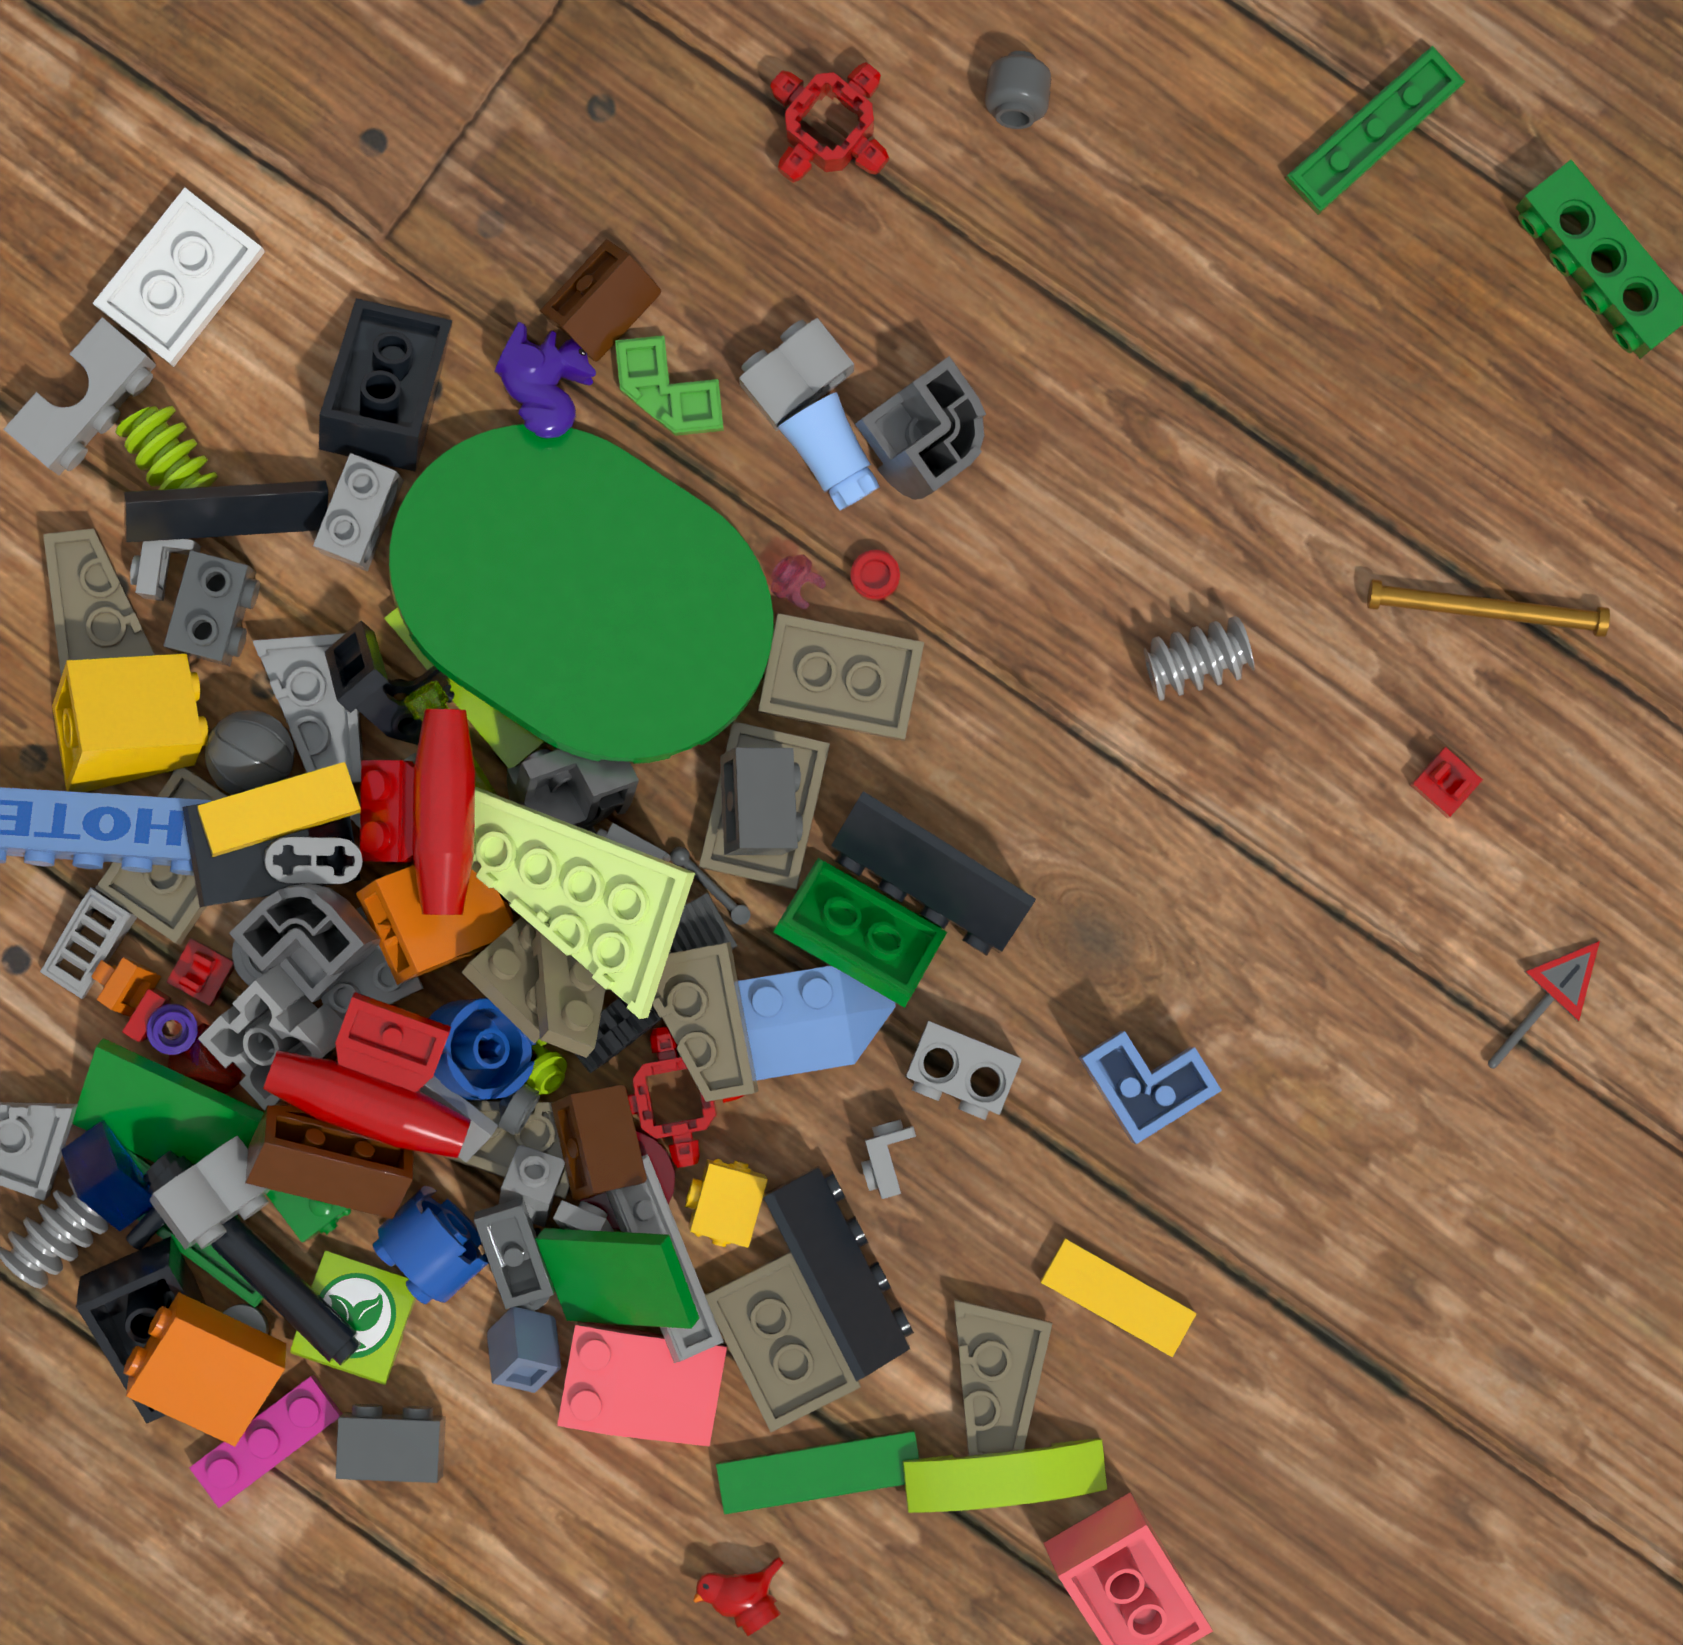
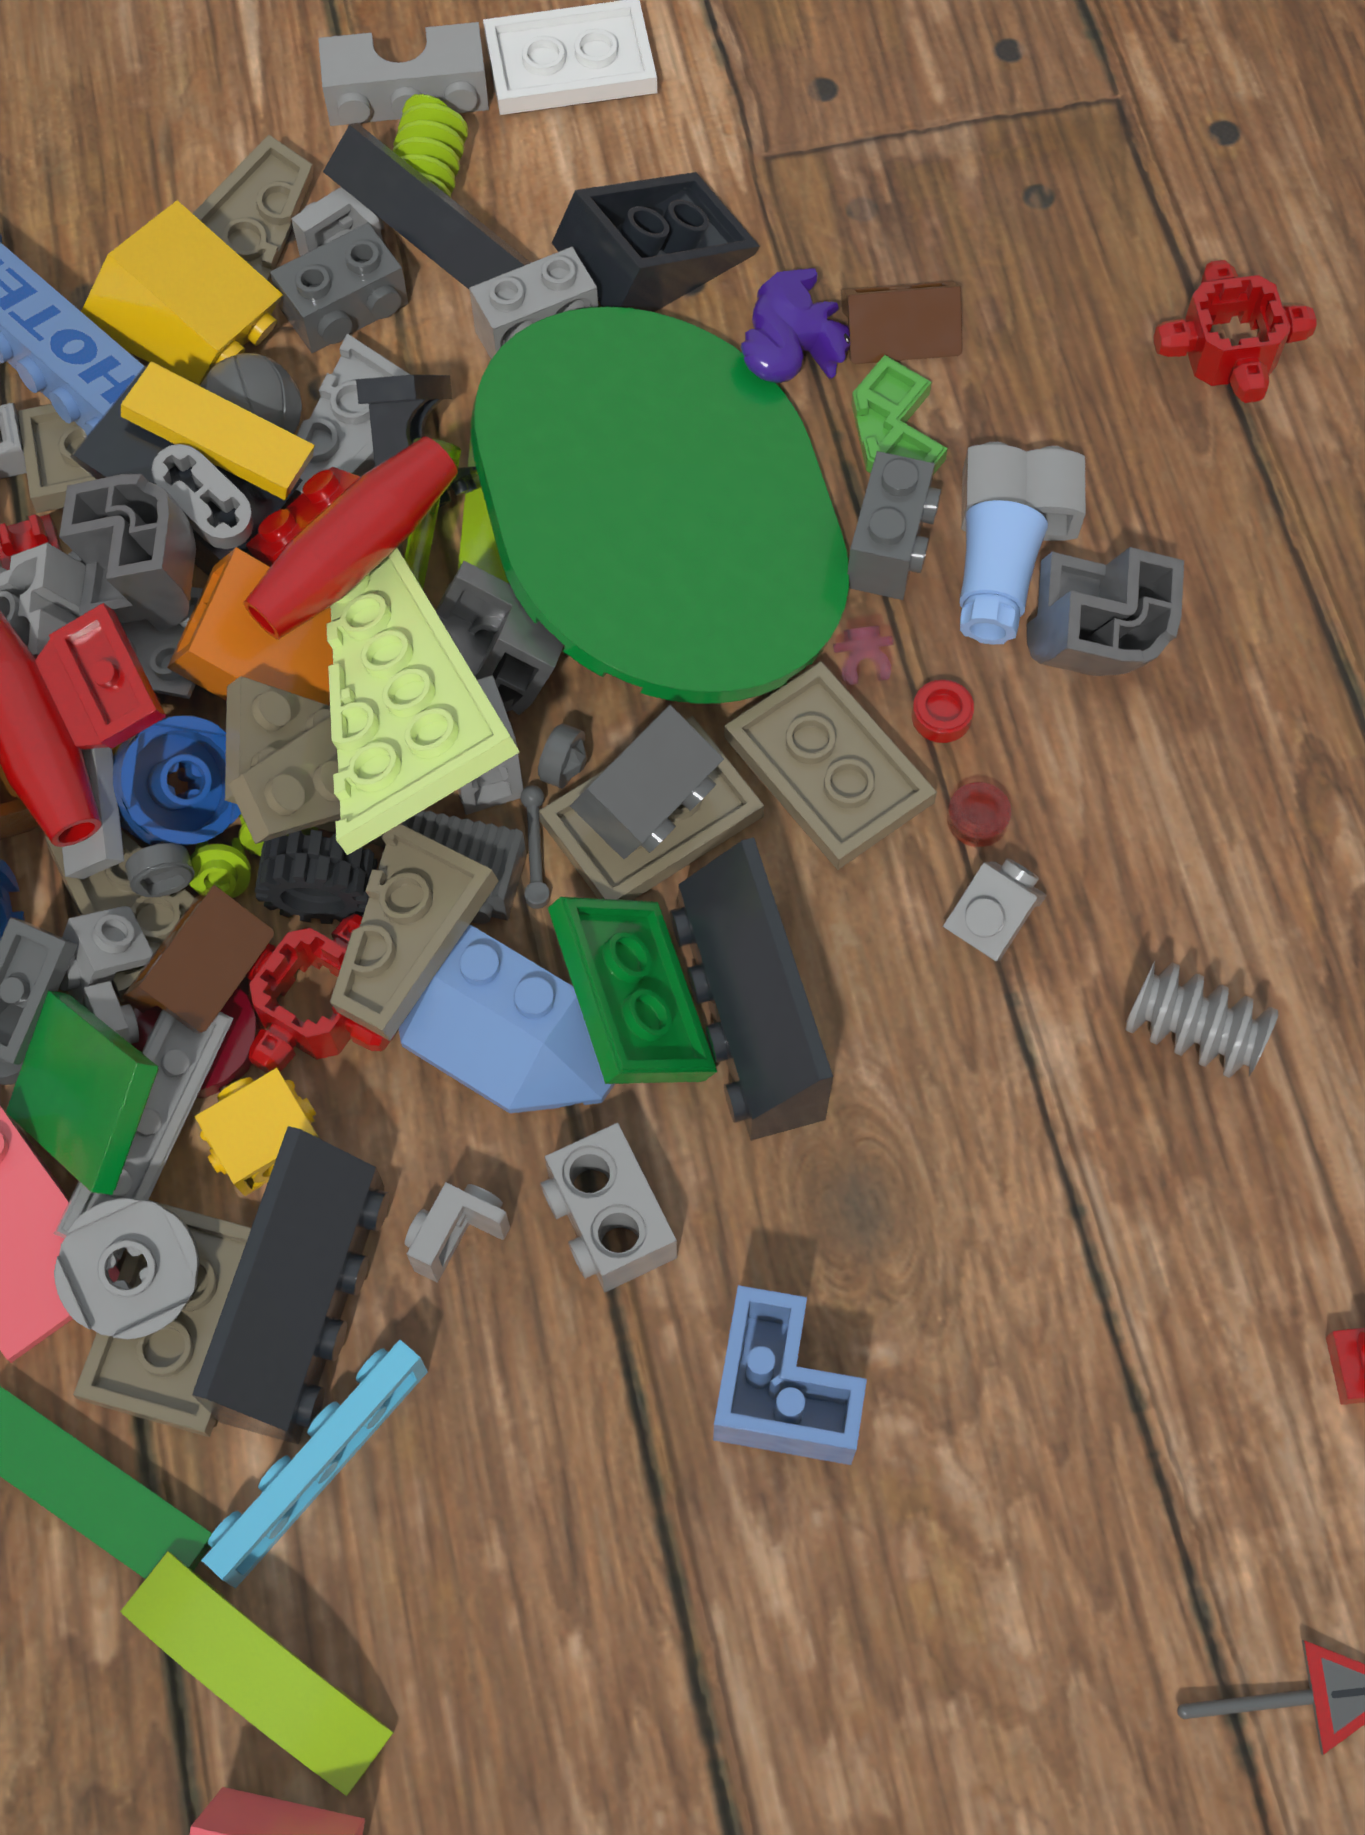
camera: 40 degrees right, 20 degrees down
dark tan wing [954,1299,1053,1456] -> none
yellow tile [1040,1238,1197,1357] -> none
none -> light grey plate [54,1198,200,1340]
none -> medium azure plate [201,1340,428,1589]
none -> dark grey tile [538,723,587,789]
none -> dark grey brick [847,451,941,600]
none -> light grey bracket [943,858,1047,961]
none -> clear red tile [947,782,1011,847]

